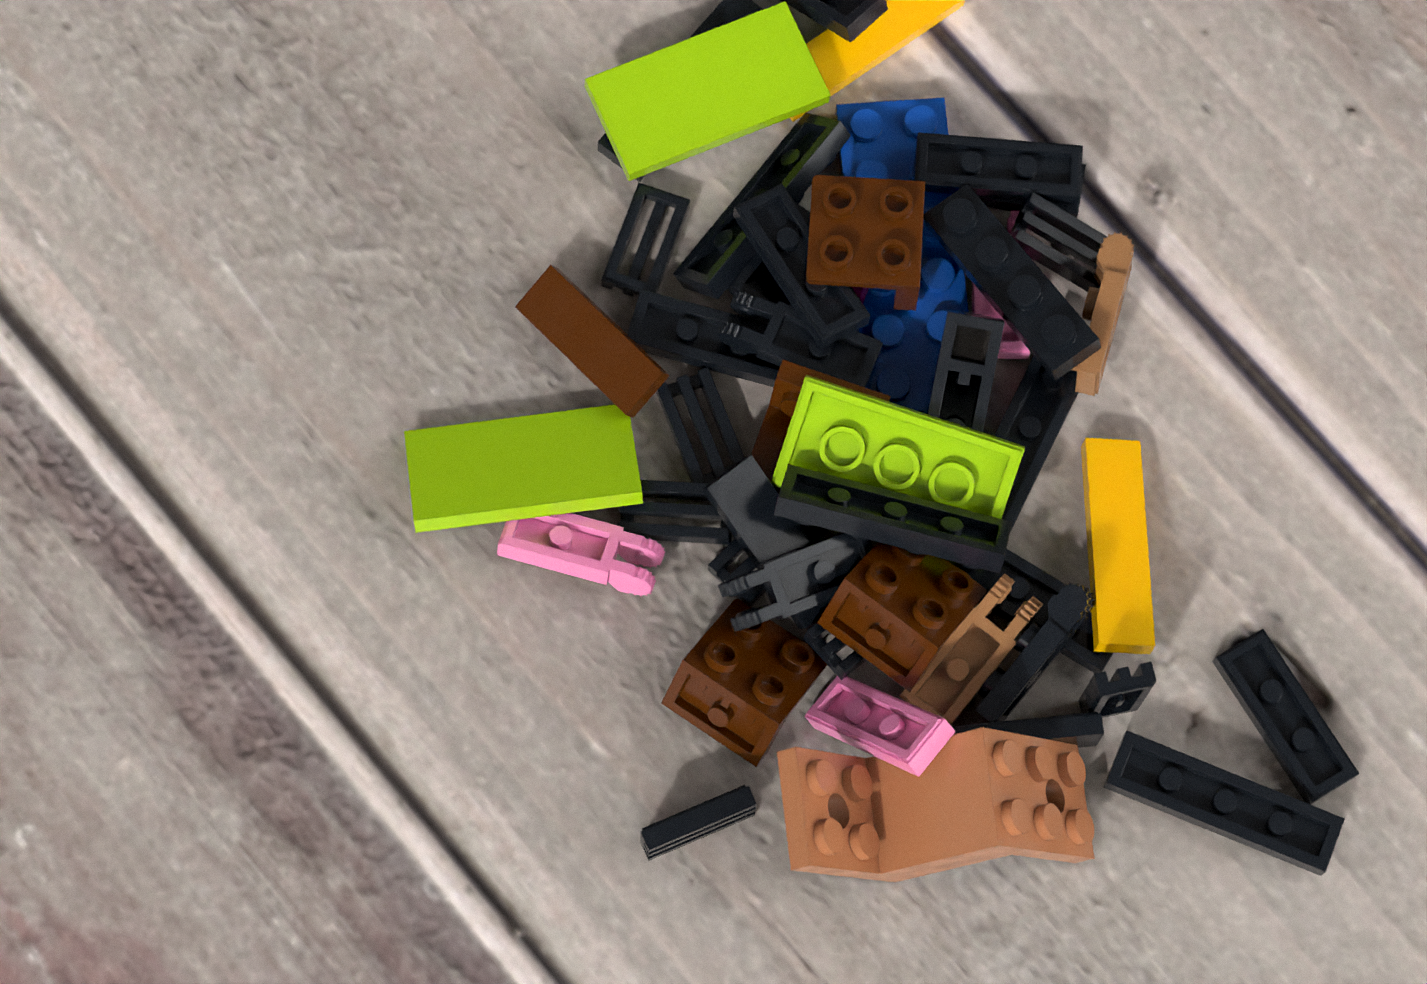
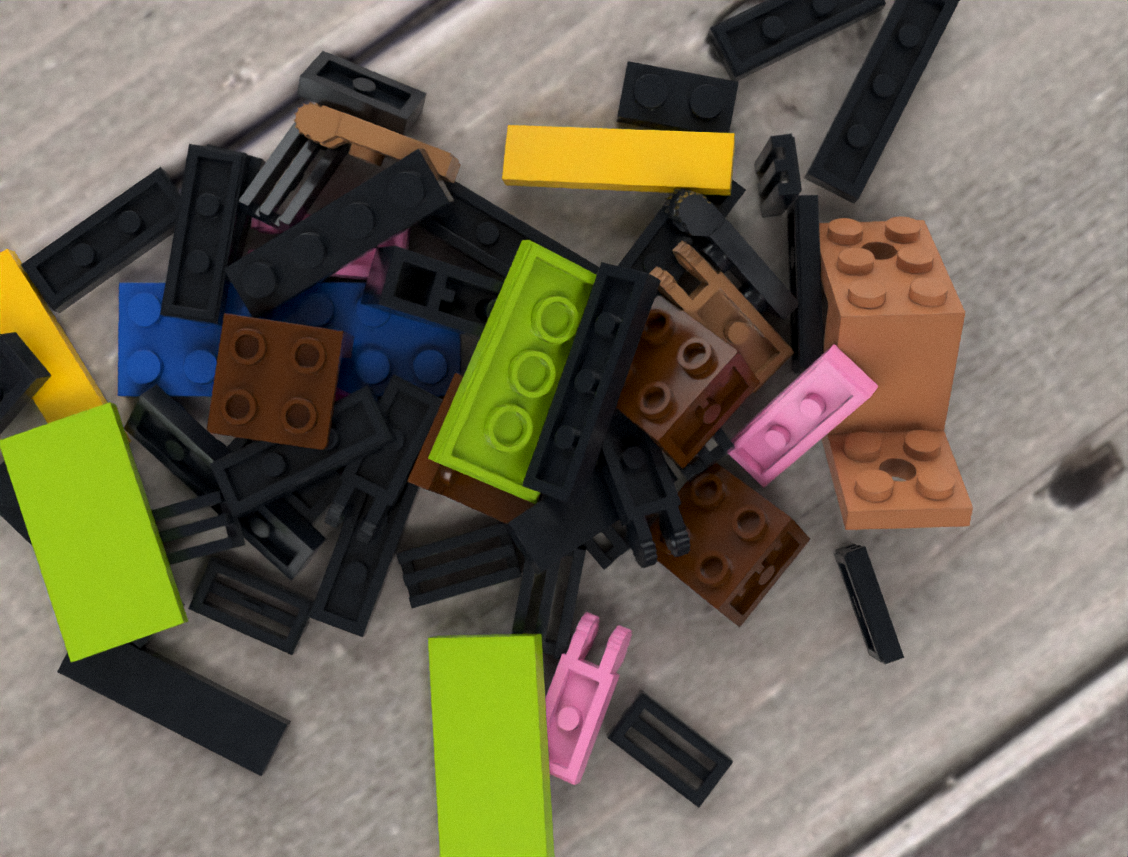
camera: 80 degrees left, 15 degrees up
reddish brown tile [515,265,670,418] -> none
none -> black tile [21,167,181,313]
none -> black tile [57,642,291,776]
none -> black tile [151,491,245,565]
none -> black plate [297,51,427,136]
none -> black tile [607,689,733,808]
none -> black plate [616,61,739,133]

